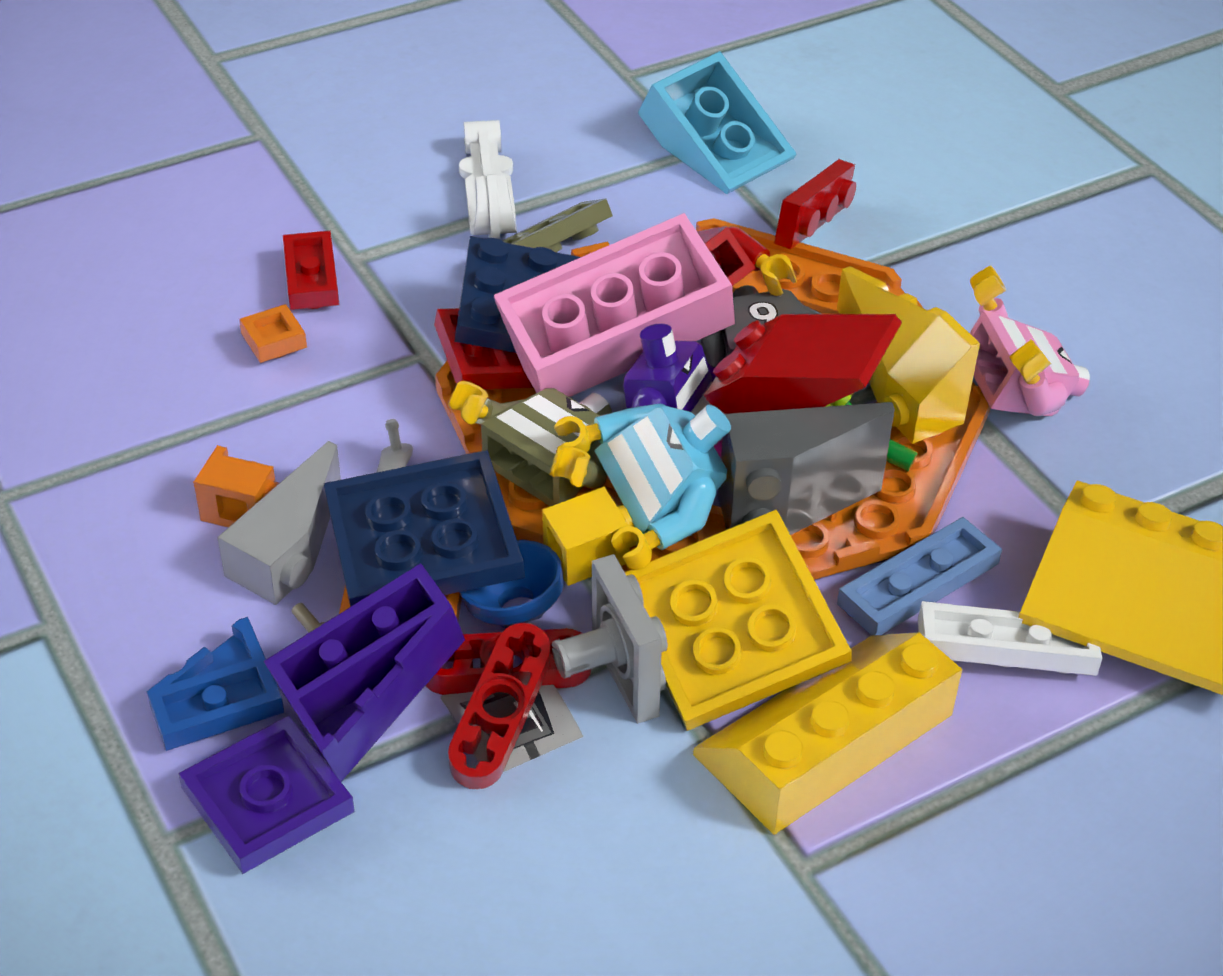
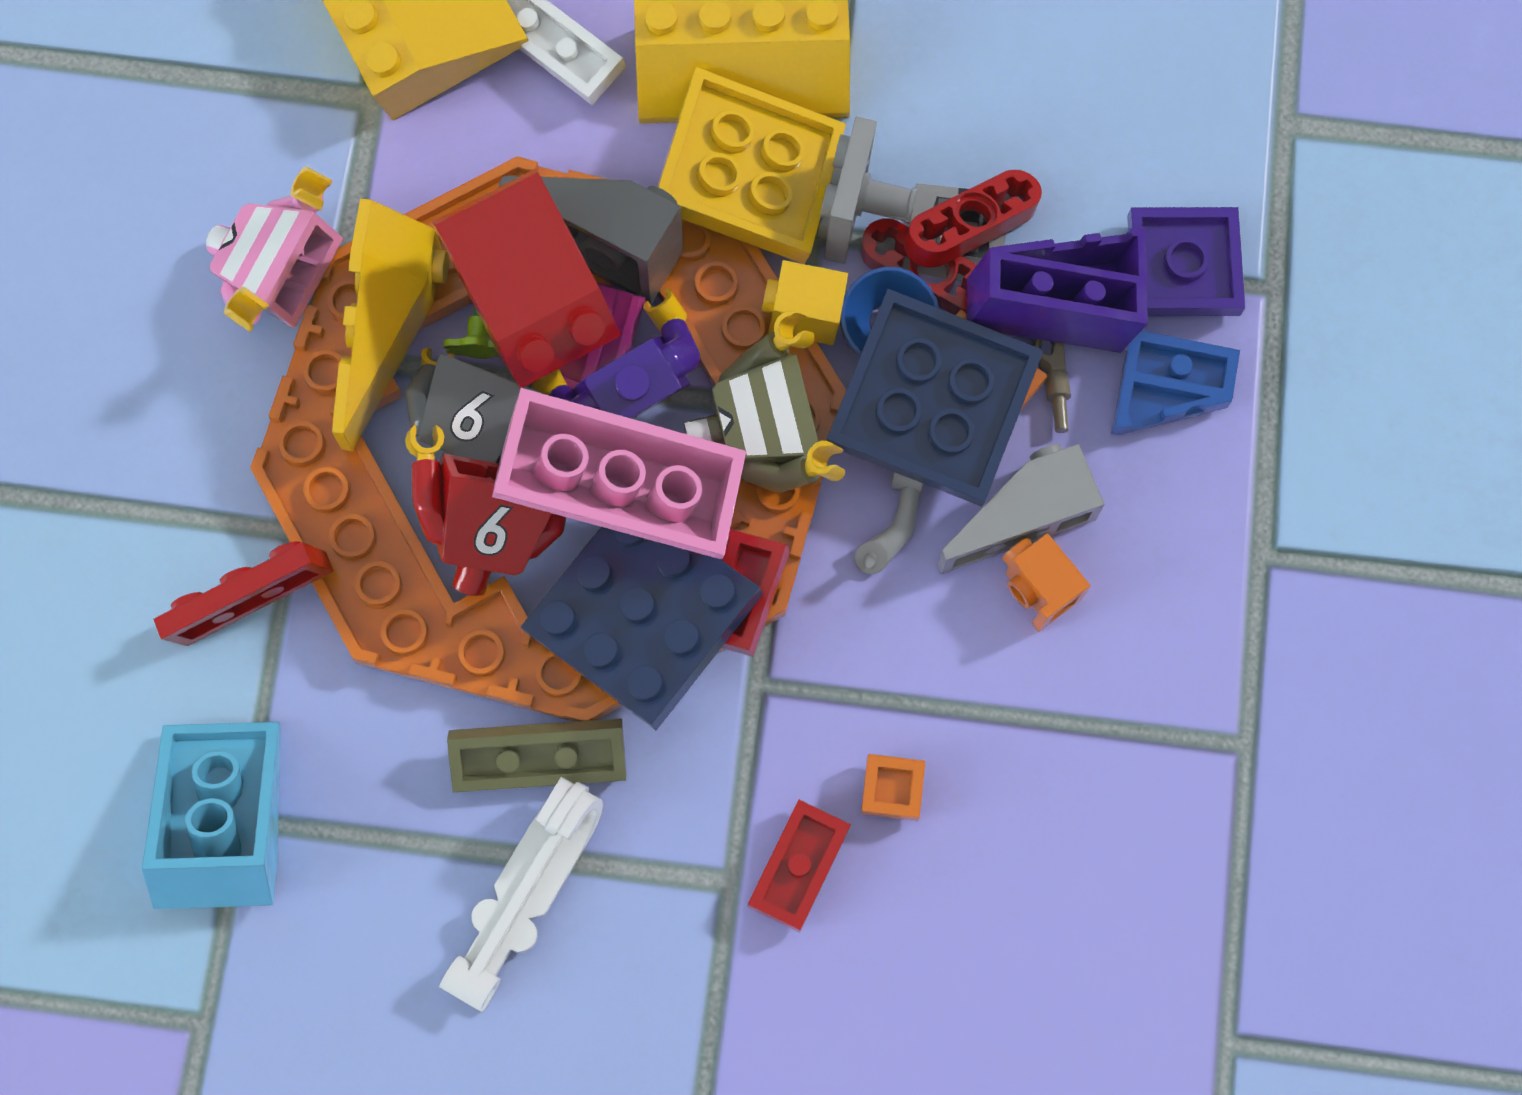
camera: 145 degrees left, 30 degrees up
medium azure torso [554,404,731,570] -> none
medium blue plate [837,517,1002,635] -> none

